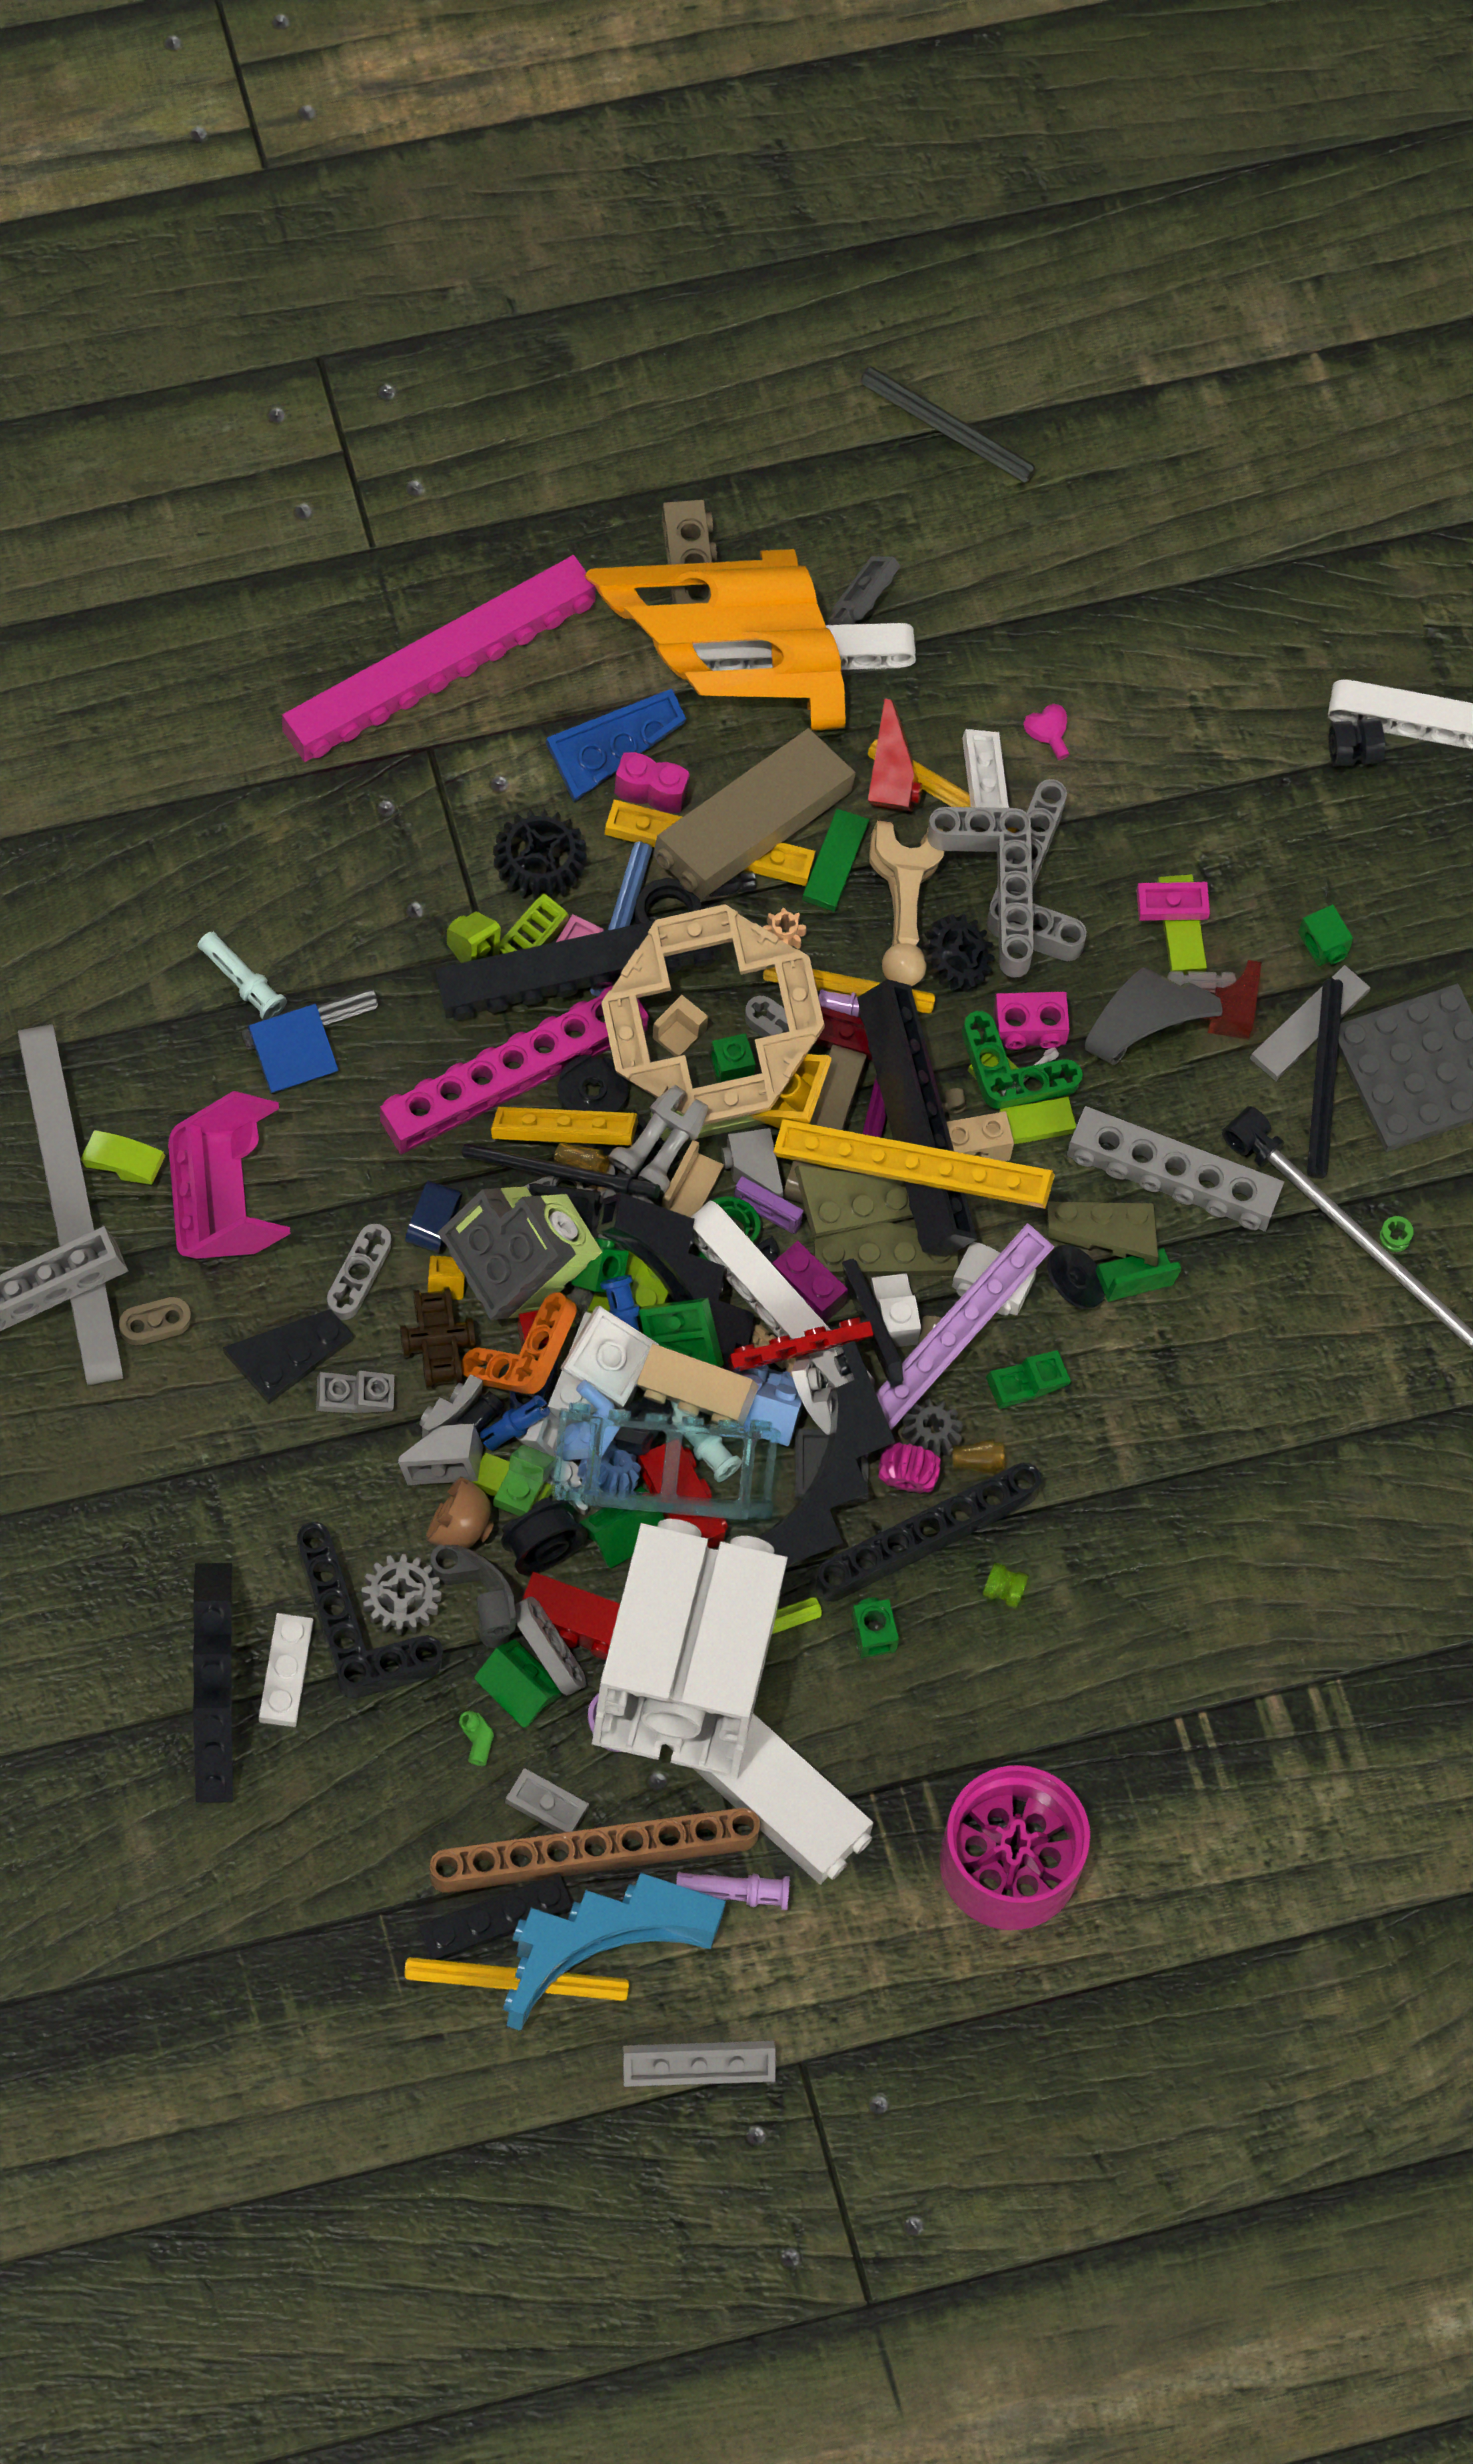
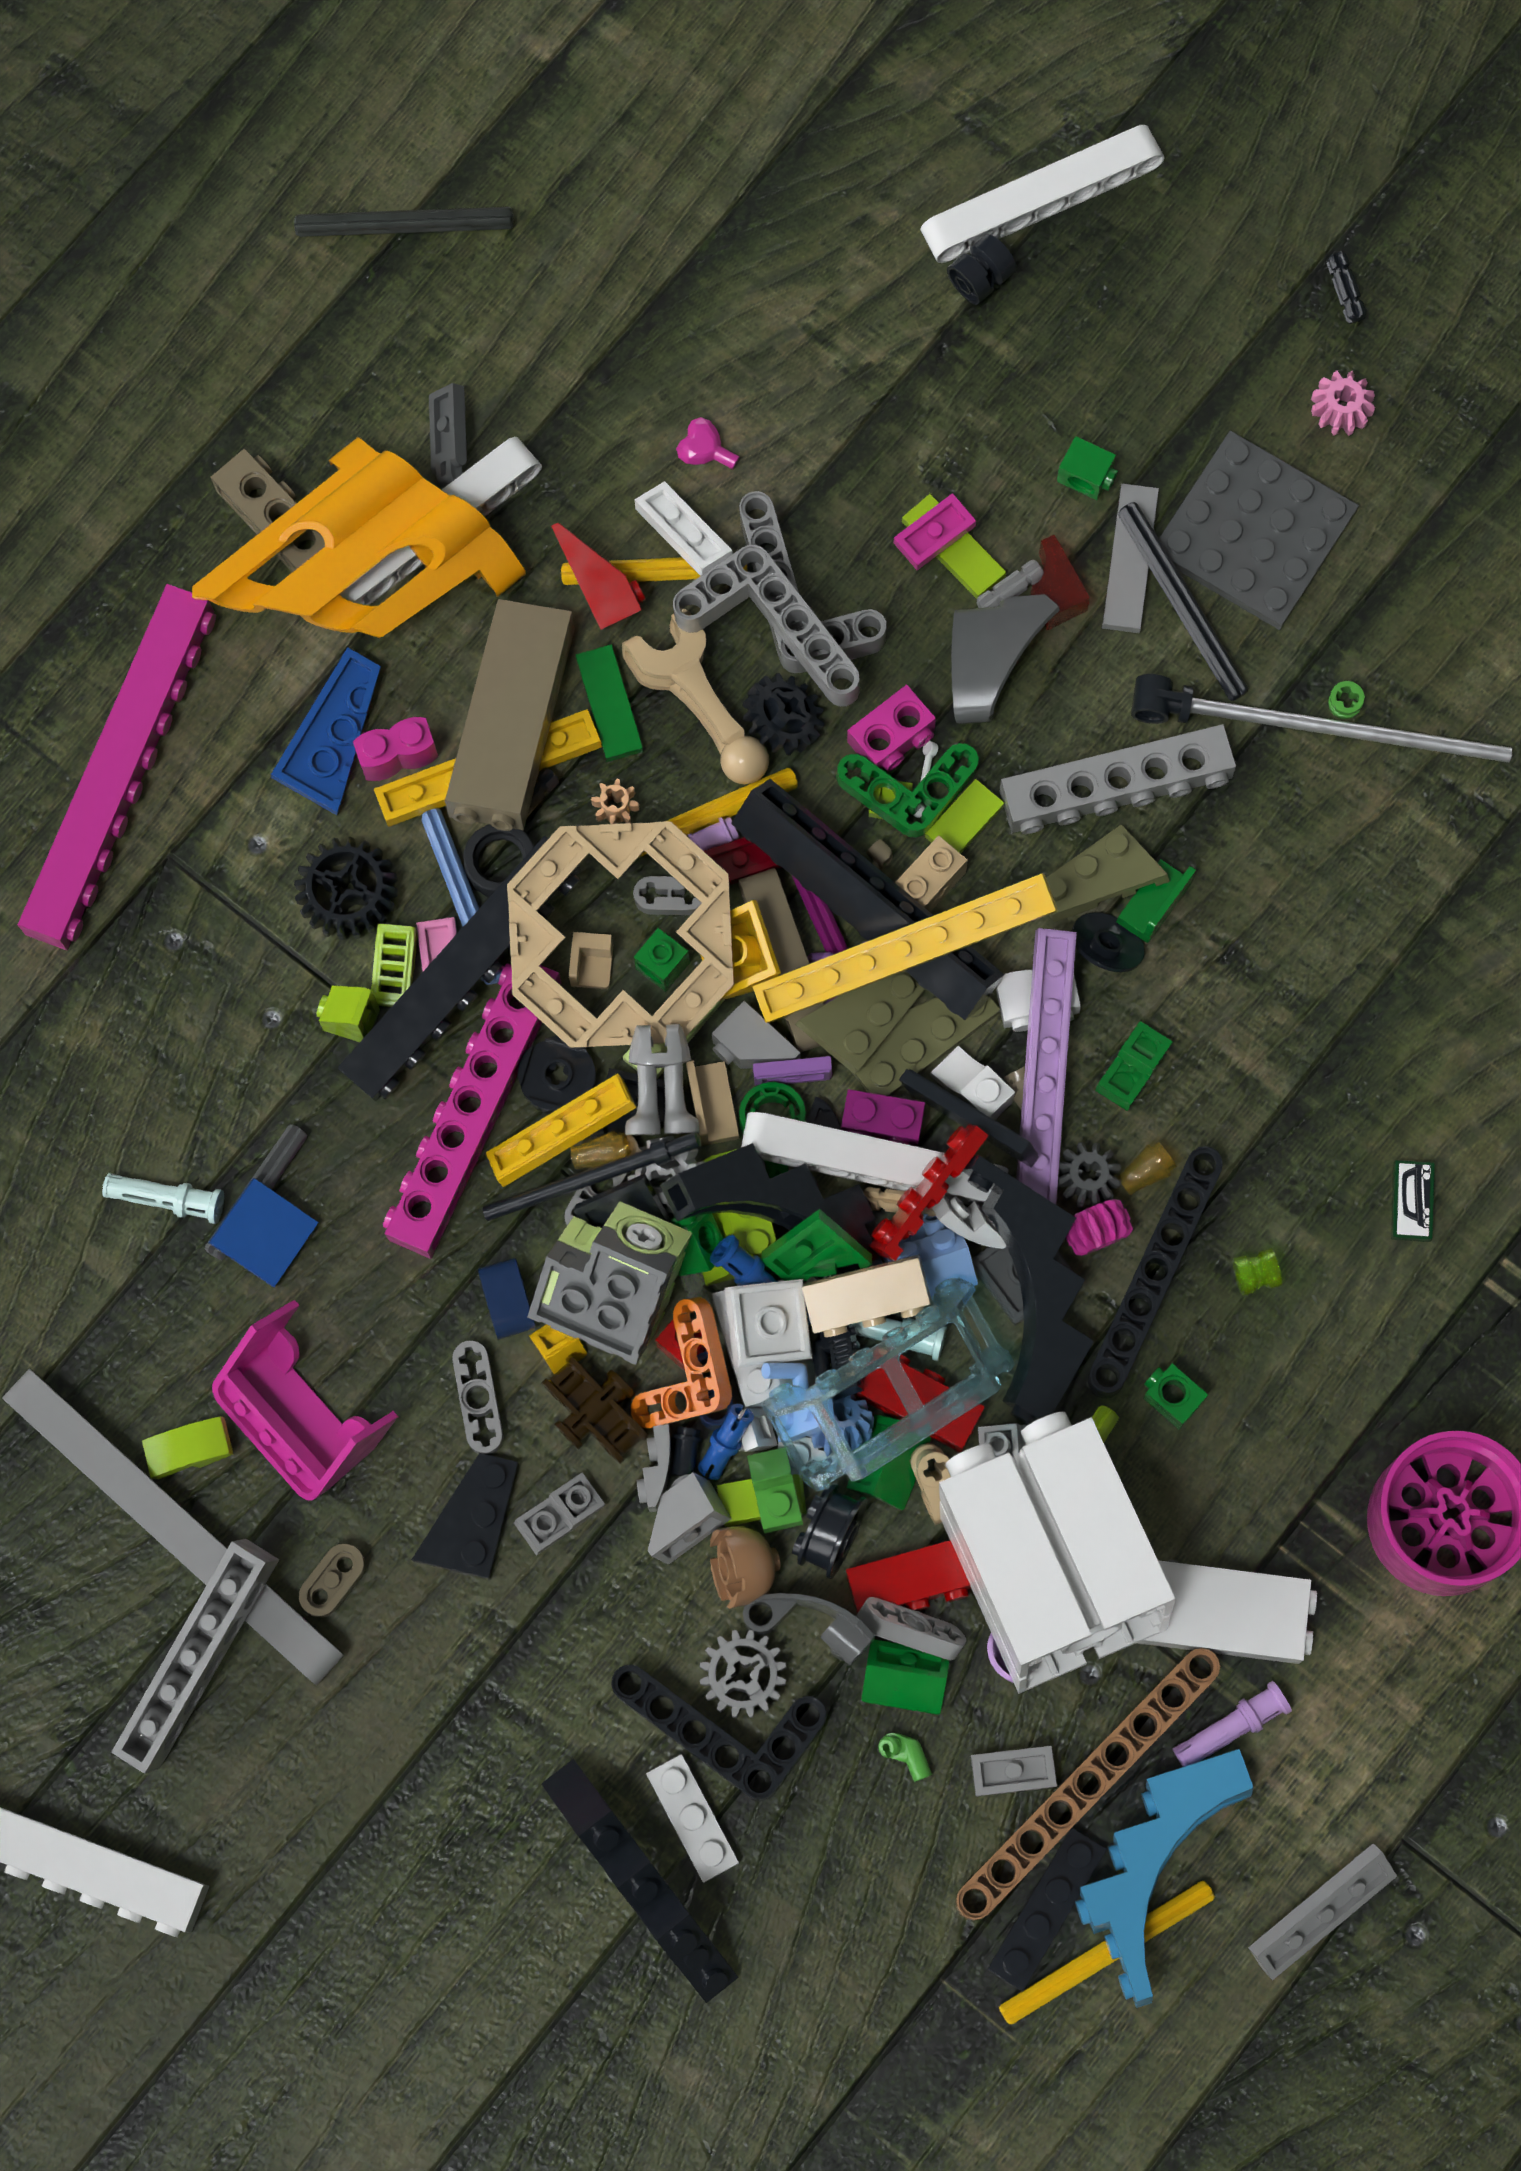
camera: 25 degrees left, 10 degrees up
none -> tile [1391,1160,1435,1242]

